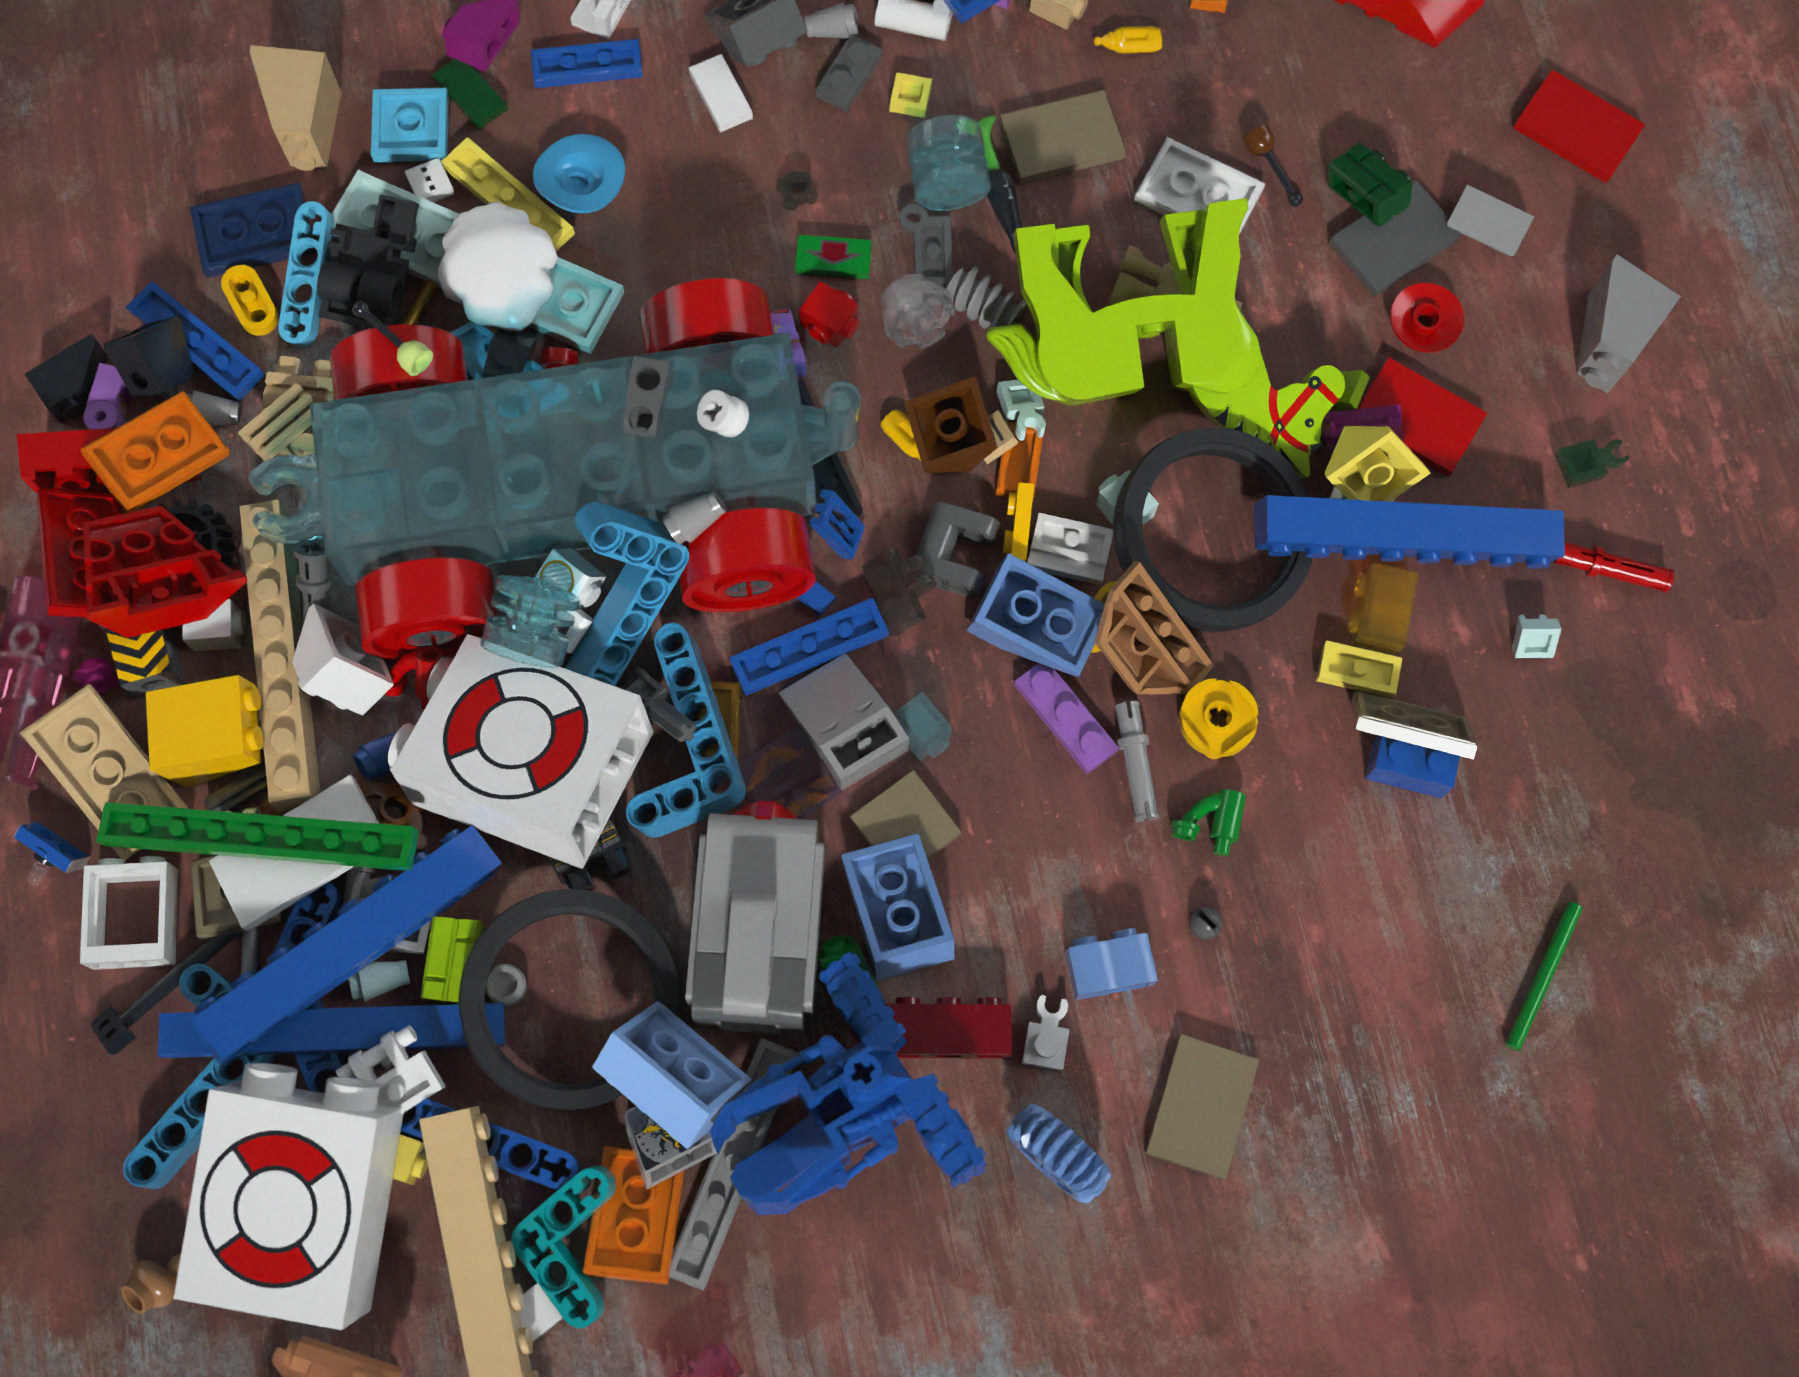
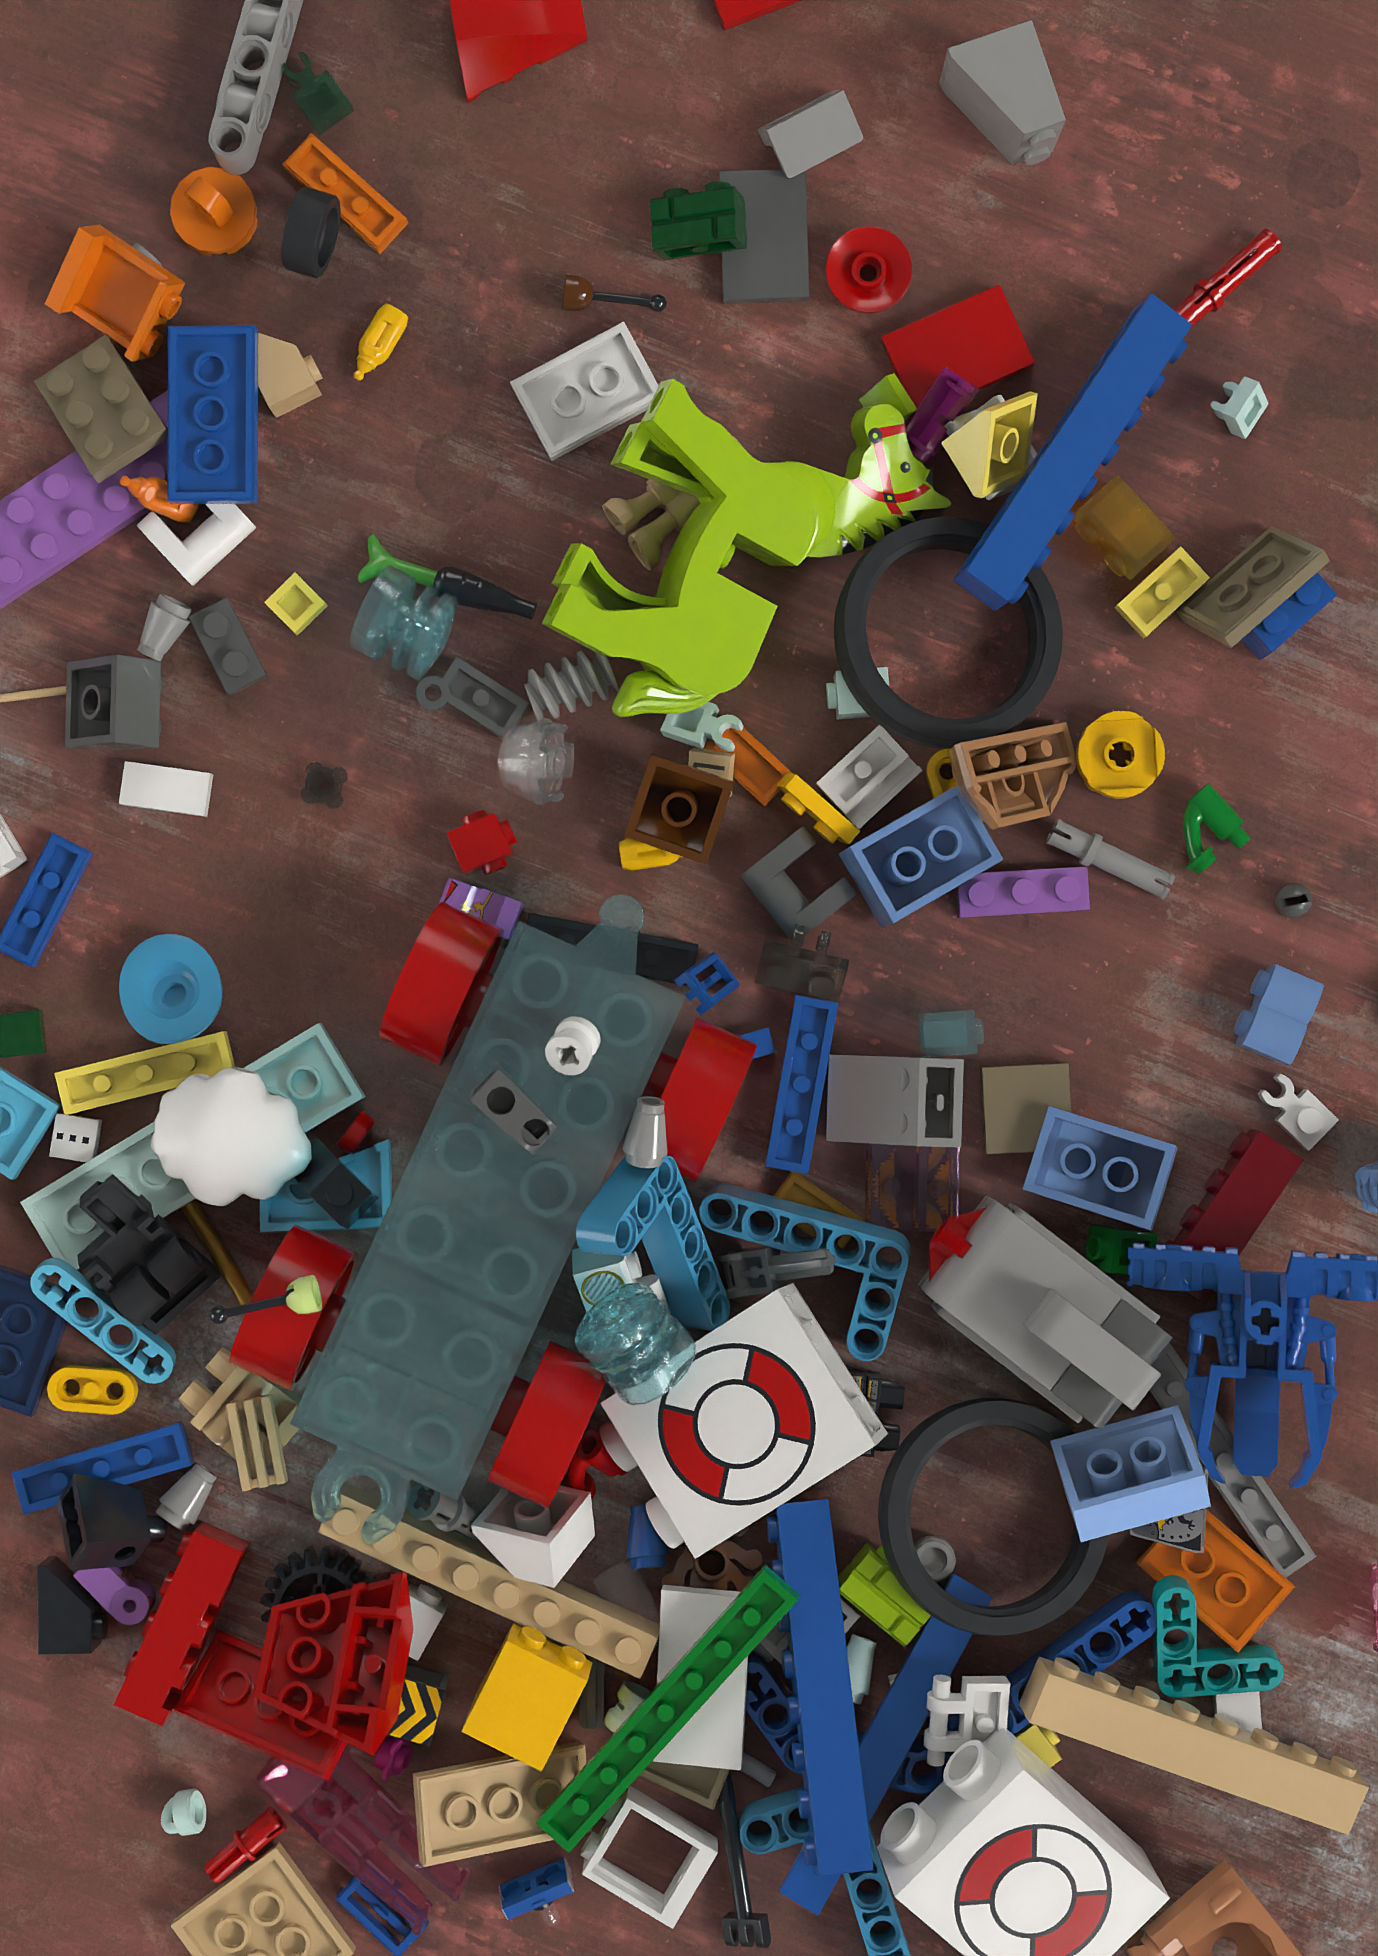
camera: 50 degrees left, 15 degrees up
orange tile [81,390,230,513] -> none
green tile [795,235,872,279] -> none
dark tan tile [1000,90,1126,184] -> none
clear green plate [1555,439,1629,489] -> none

